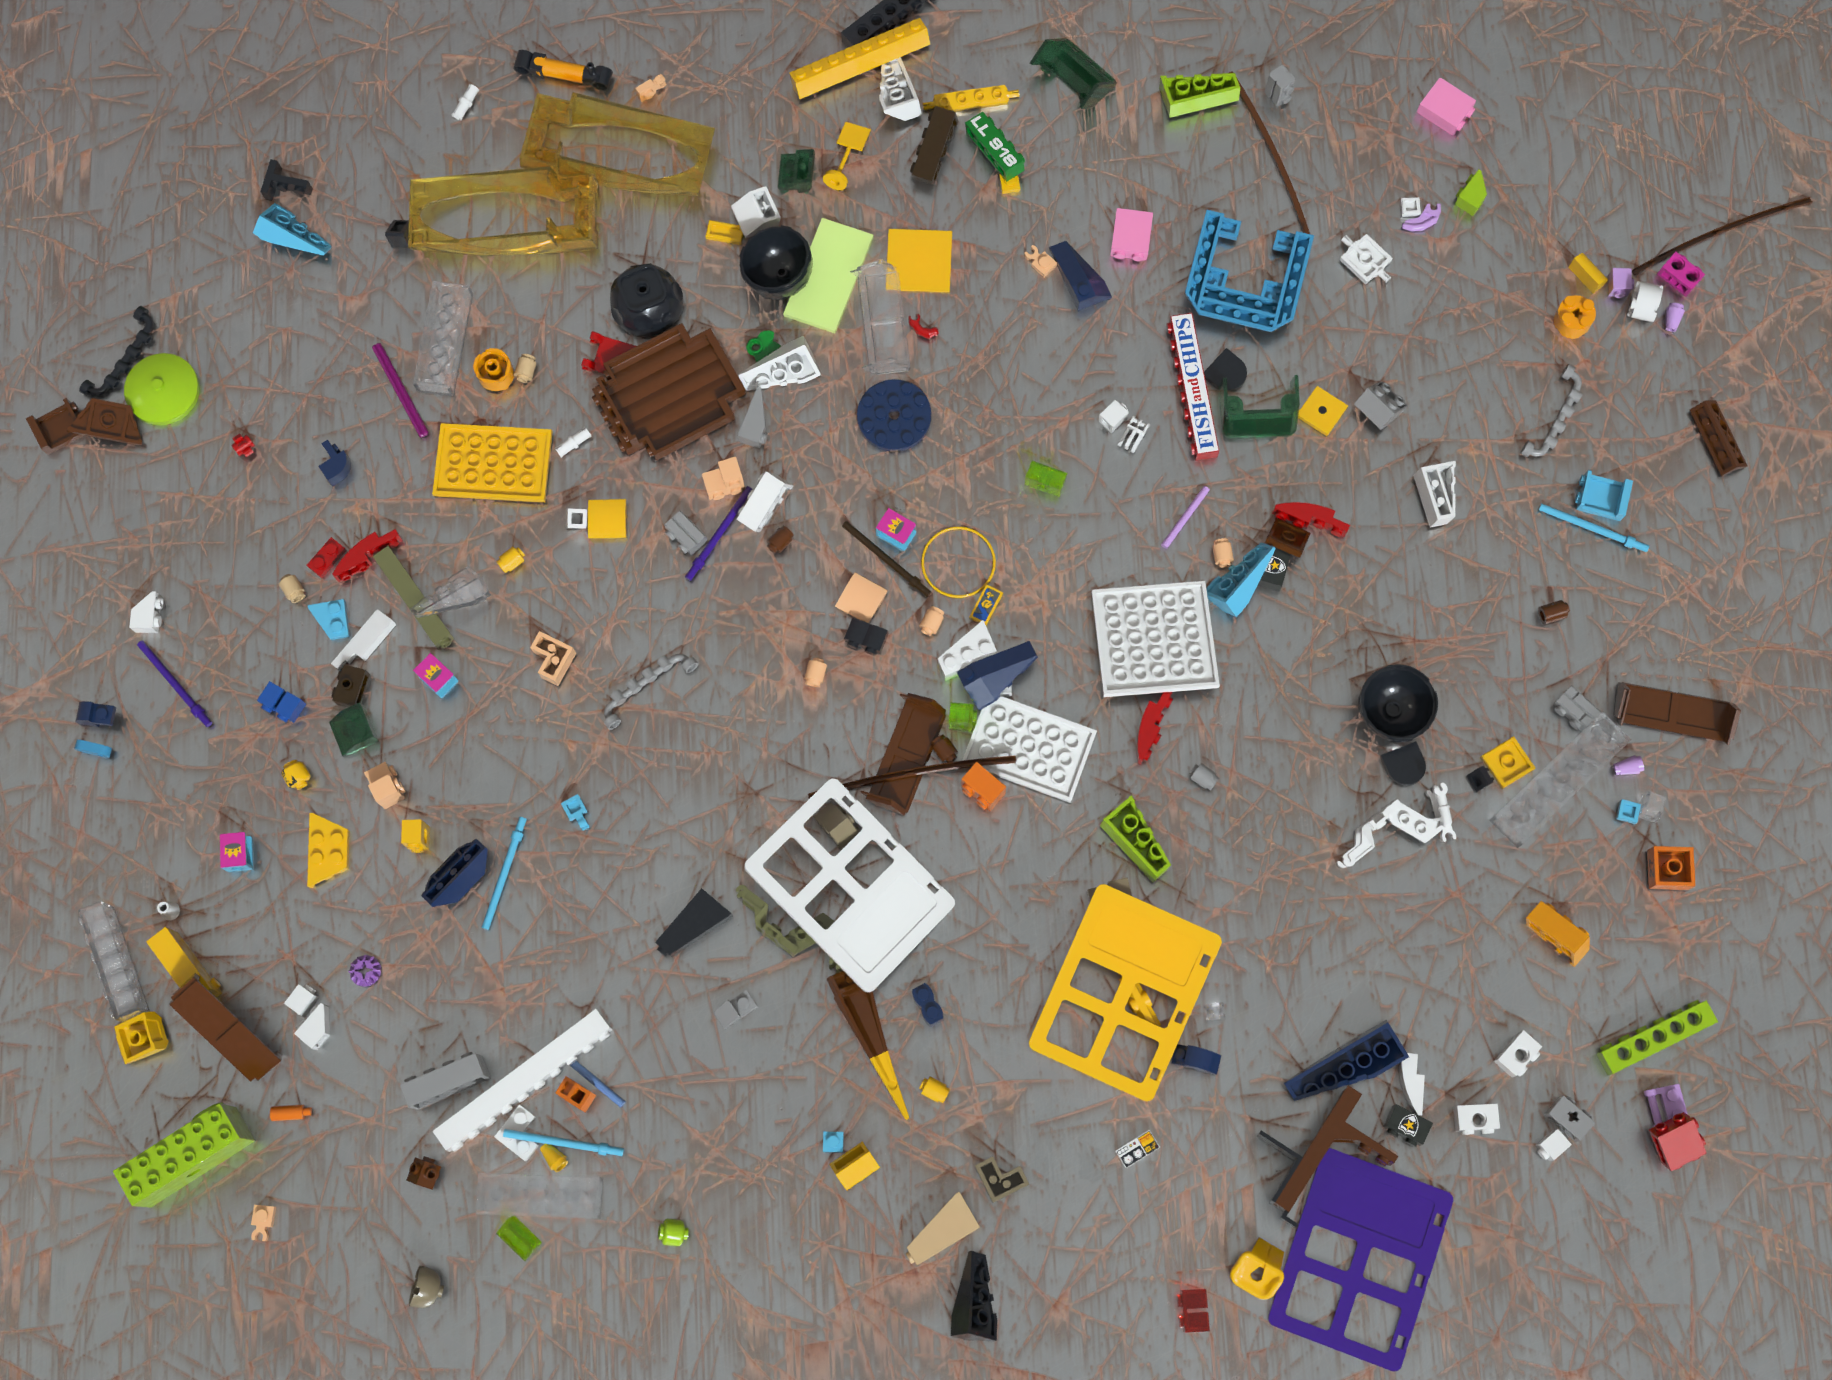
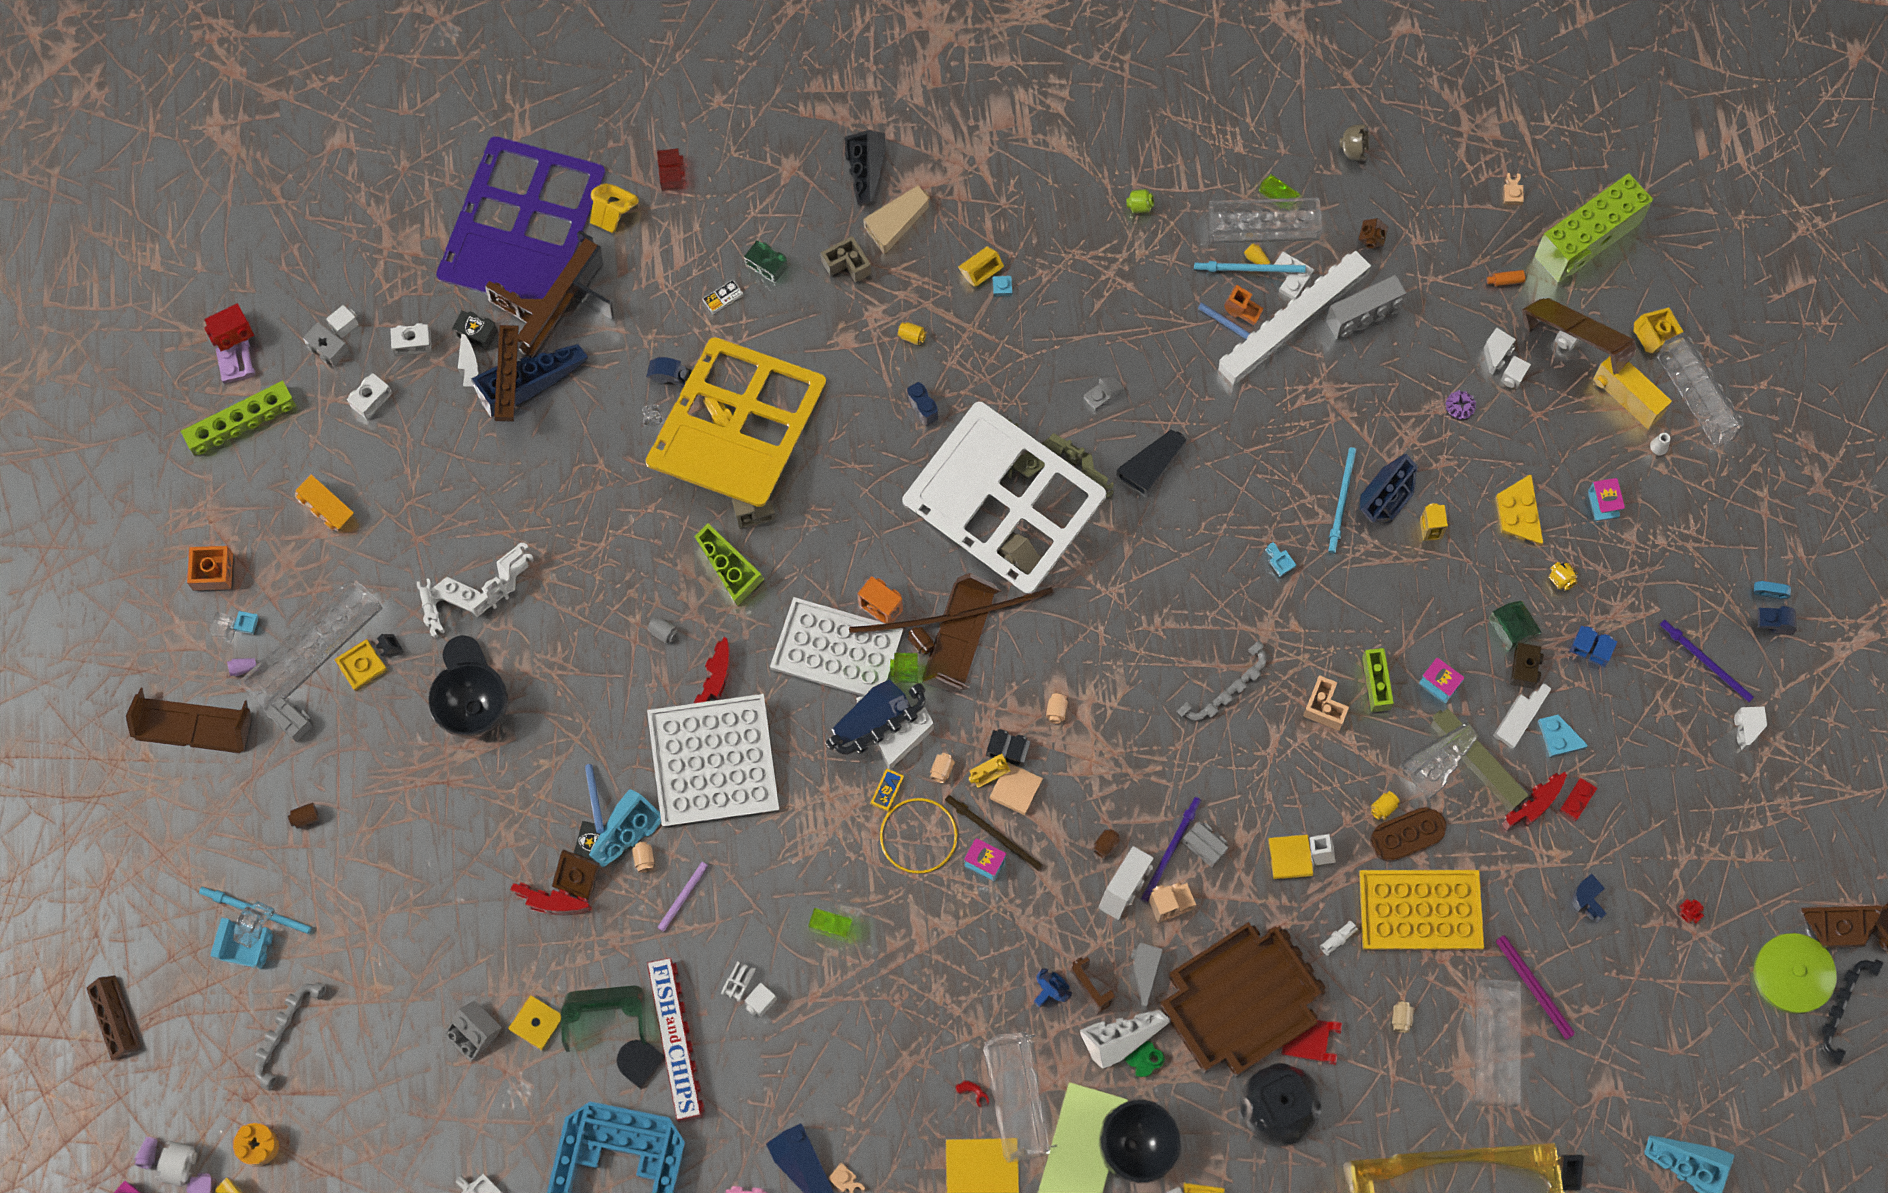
camera: 175 degrees right, 5 degrees down
tan brick [279,574,305,603] -> none
light nougat brick [364,762,406,809] -> none
light orange brick [473,348,514,391] -> none
reddish brown plate [827,971,909,1120] -> none
dark blue plate [857,379,931,451] -> none
white wedge [1413,461,1456,527] -> none
none -> clear brick [233,901,275,948]
none -> reddish brown plate [494,325,519,422]
none -> medium blue bar [585,764,604,833]
none -> clear green brick [744,240,788,283]
none -> black bar [826,683,926,755]
none -> yellow hinge [969,754,1011,788]
none -> blue tile [1034,968,1072,1008]
none -> reddish brown panel [1070,957,1115,1015]
none -> lime brick [1362,648,1394,712]
none -> reddish brown tile [1370,807,1447,862]

